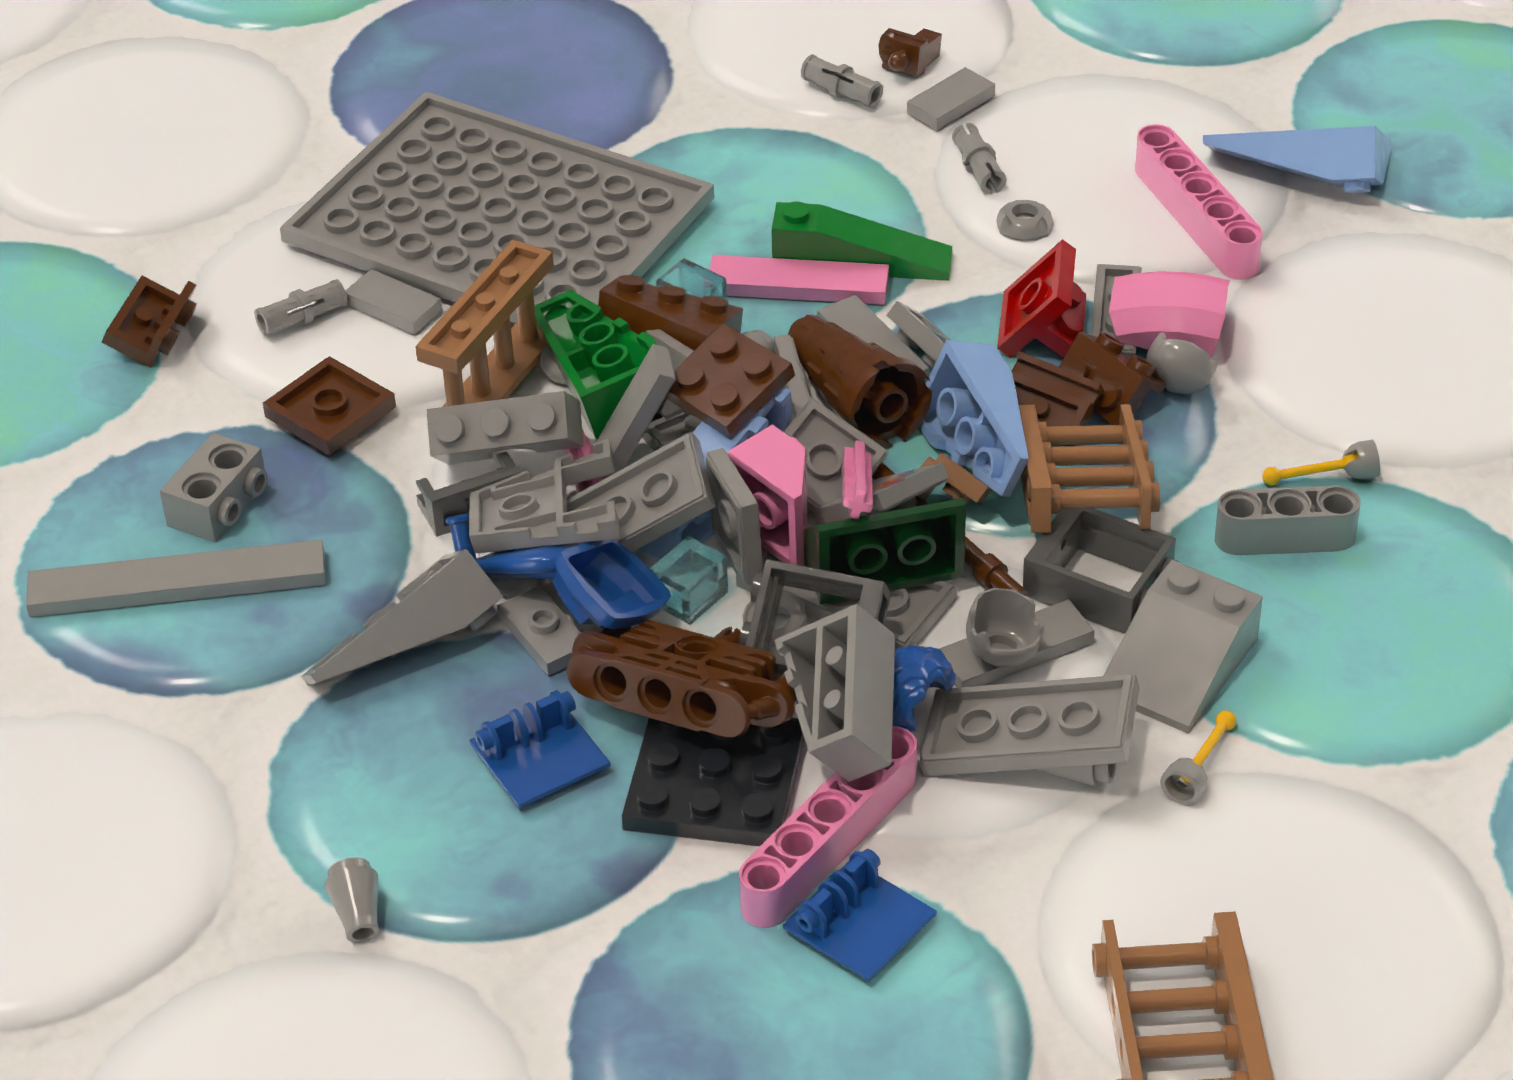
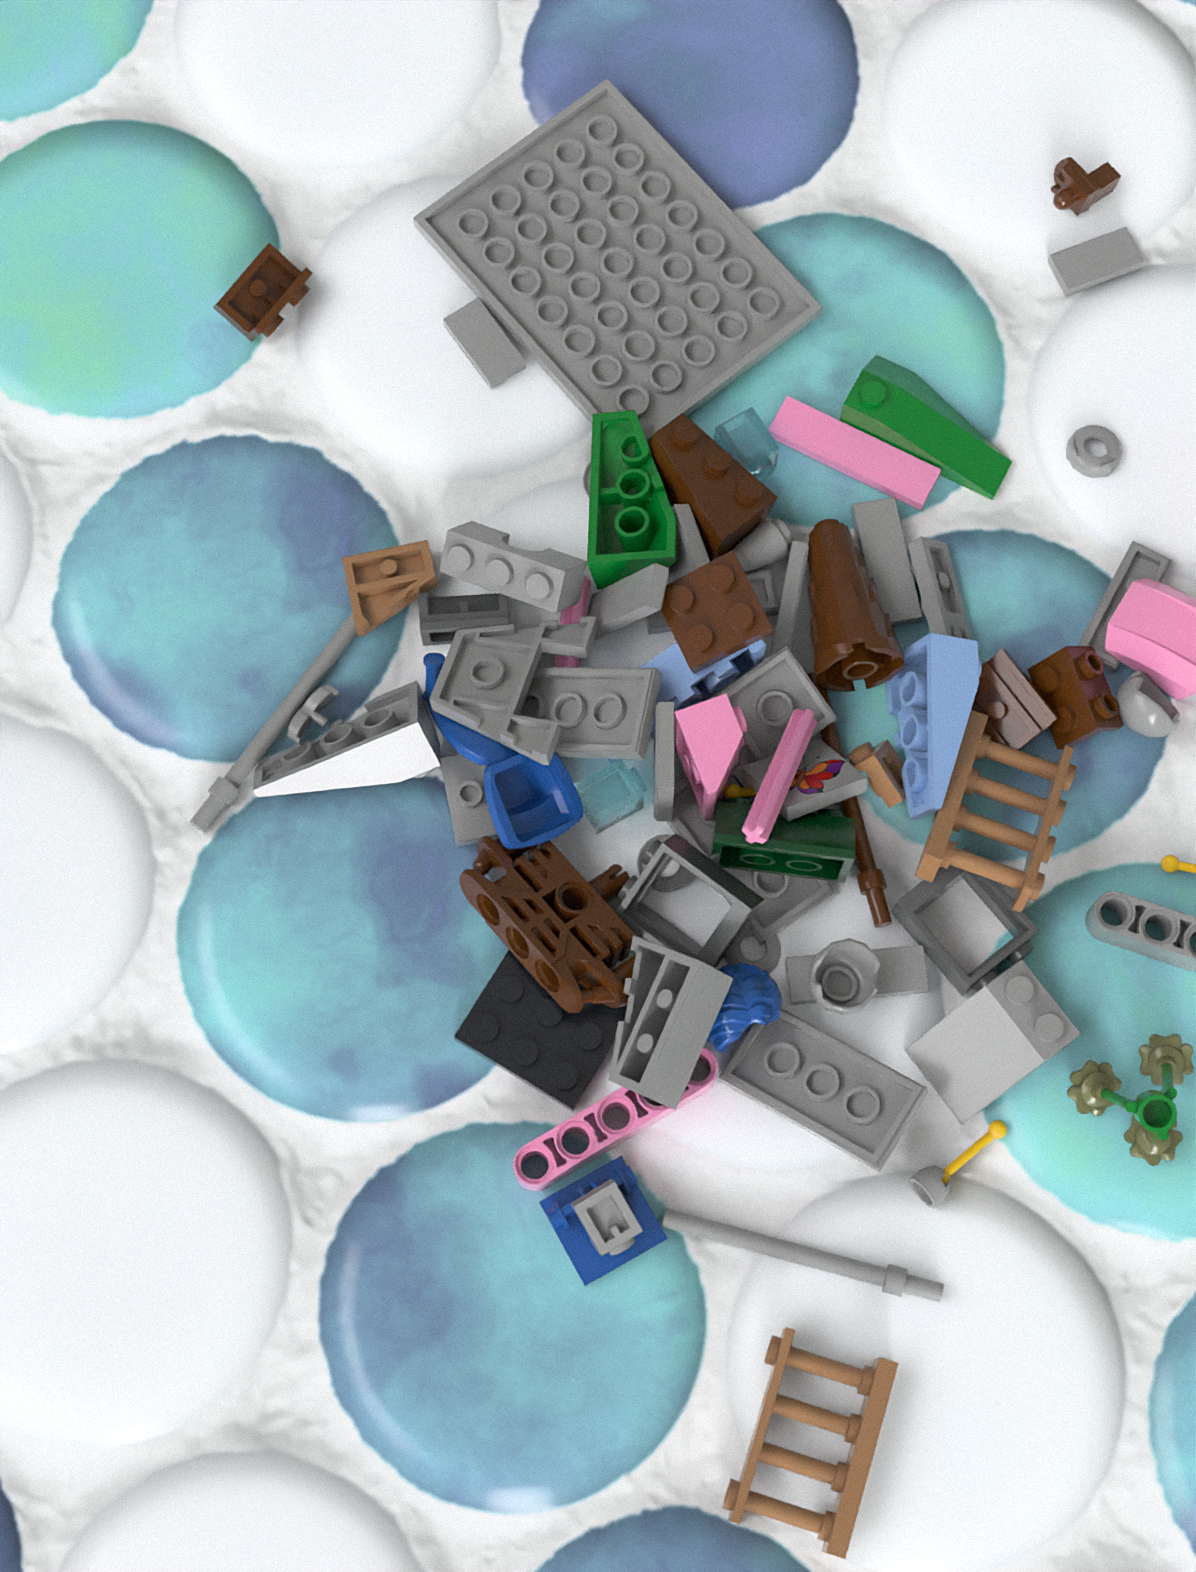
camera: 20 degrees right, 30 degrees up
light grey tile [26,539,326,617] -> none
light grey brick [160,433,267,542] -> none
light grey pin [254,279,348,336] -> none
reddish brown plate [262,356,396,456] -> none
light grey cone [324,857,379,943] -> none
medium nougat fence [415,239,554,426] -> none
blue hinge [469,690,611,808] -> none
light grey pin [801,54,883,108] -> none
light grey pin [952,123,1007,194] -> none
red bracket [997,239,1086,358] -> none
none -> light grey bar [190,614,357,833]
none -> light grey piece [287,684,341,745]
none -> medium nougat wing [342,540,437,637]
none -> light grey bracket [570,1178,643,1256]
none -> light grey bar [662,1208,944,1302]
none -> olive plant [1067,1033,1194,1166]

